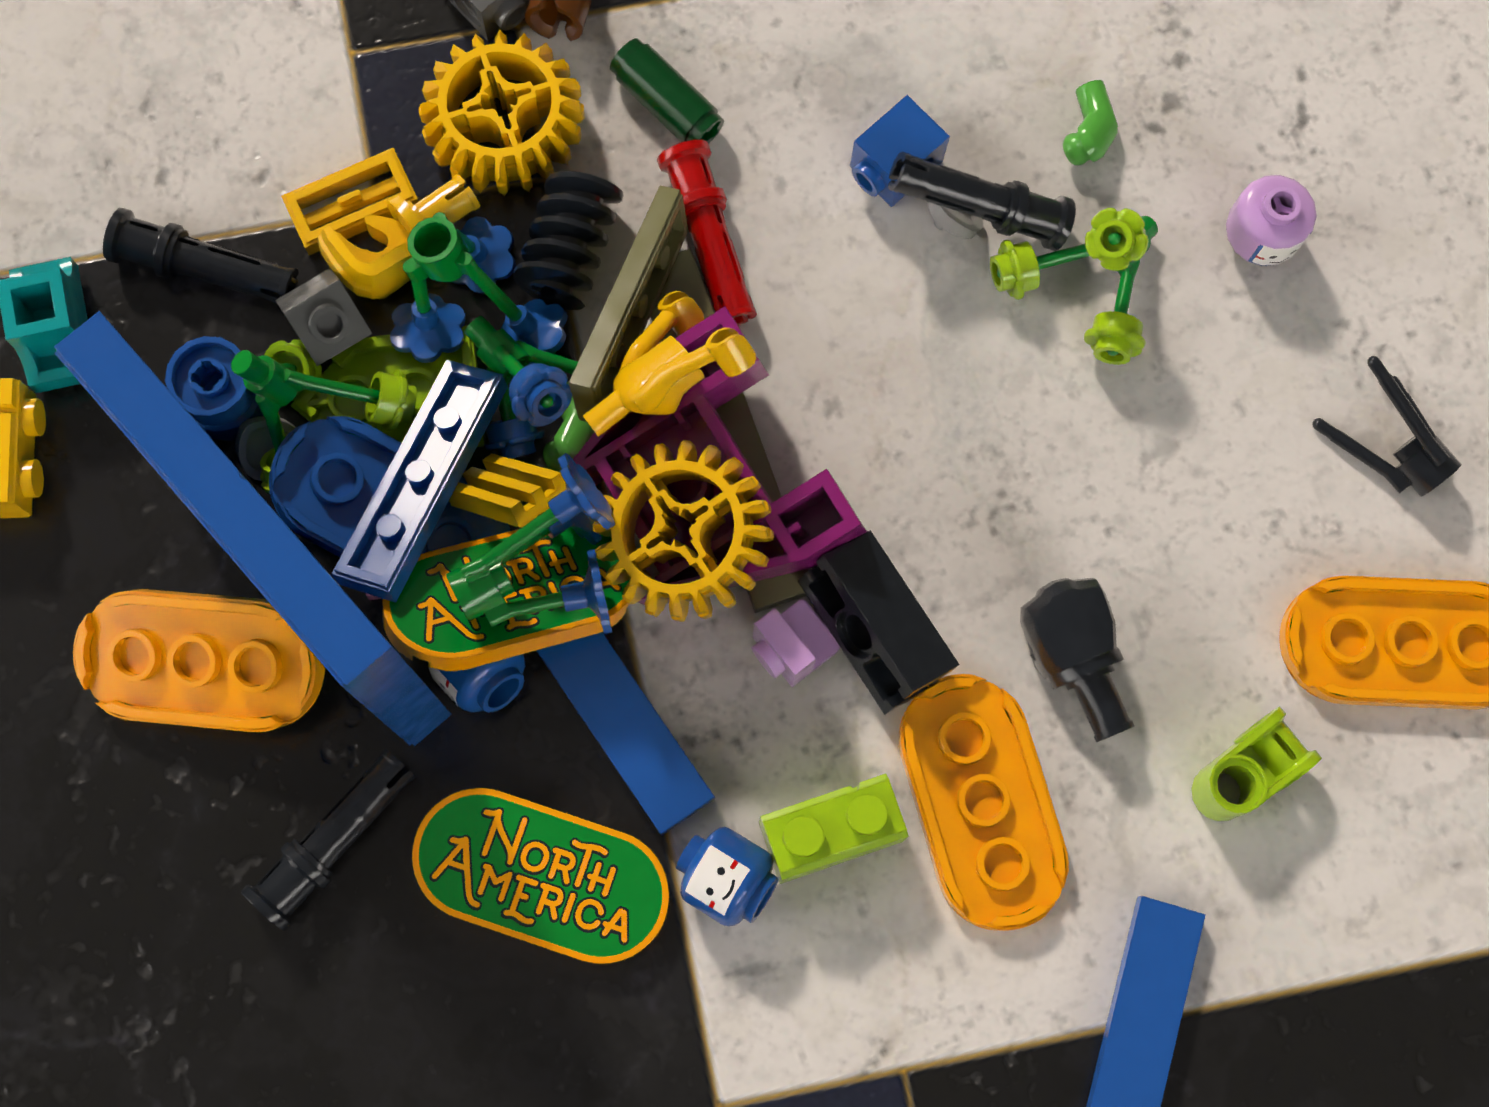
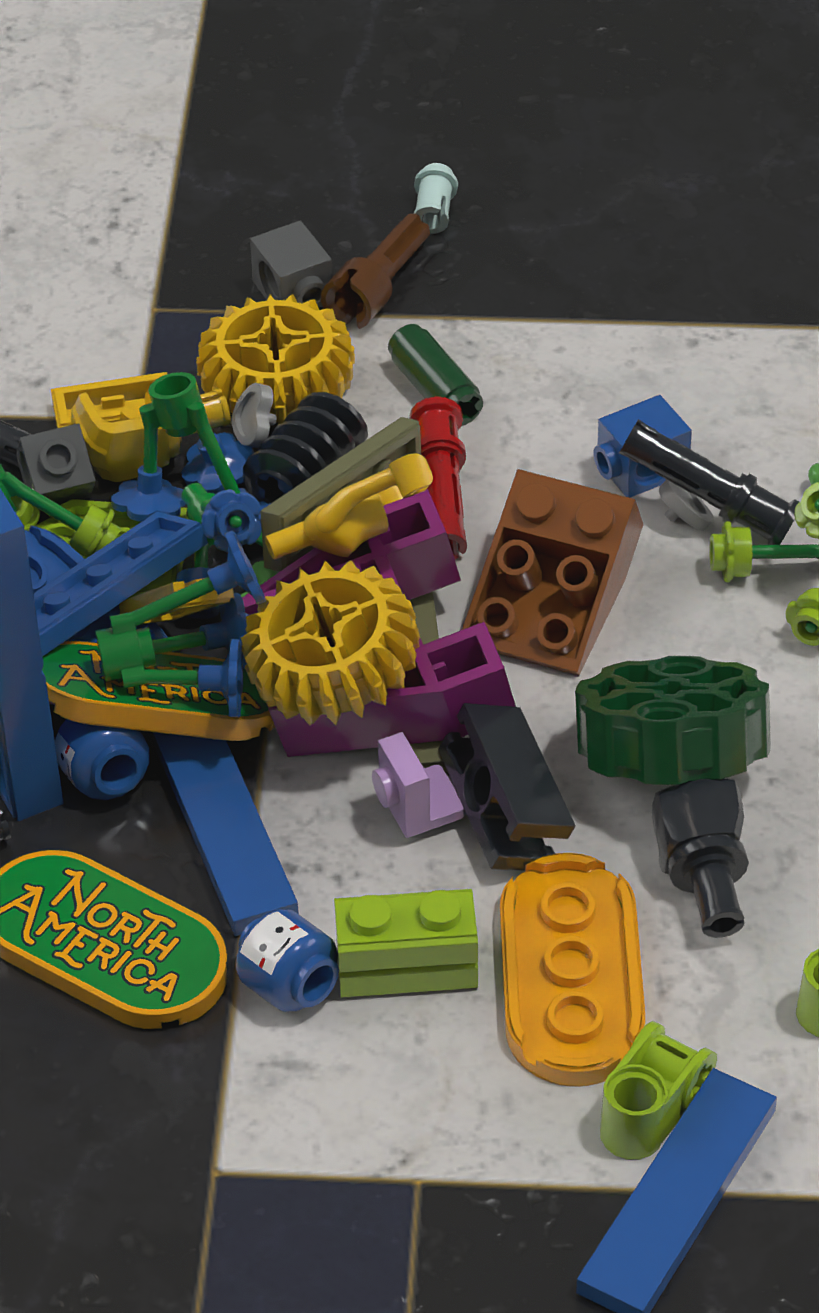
camera: 20 degrees right, 30 degrees down
none -> light grey piece [232,383,276,448]
none -> dark orange slope [462,469,644,676]
none -> dark green connector [575,656,771,785]
none -> lime piece [600,1021,717,1160]

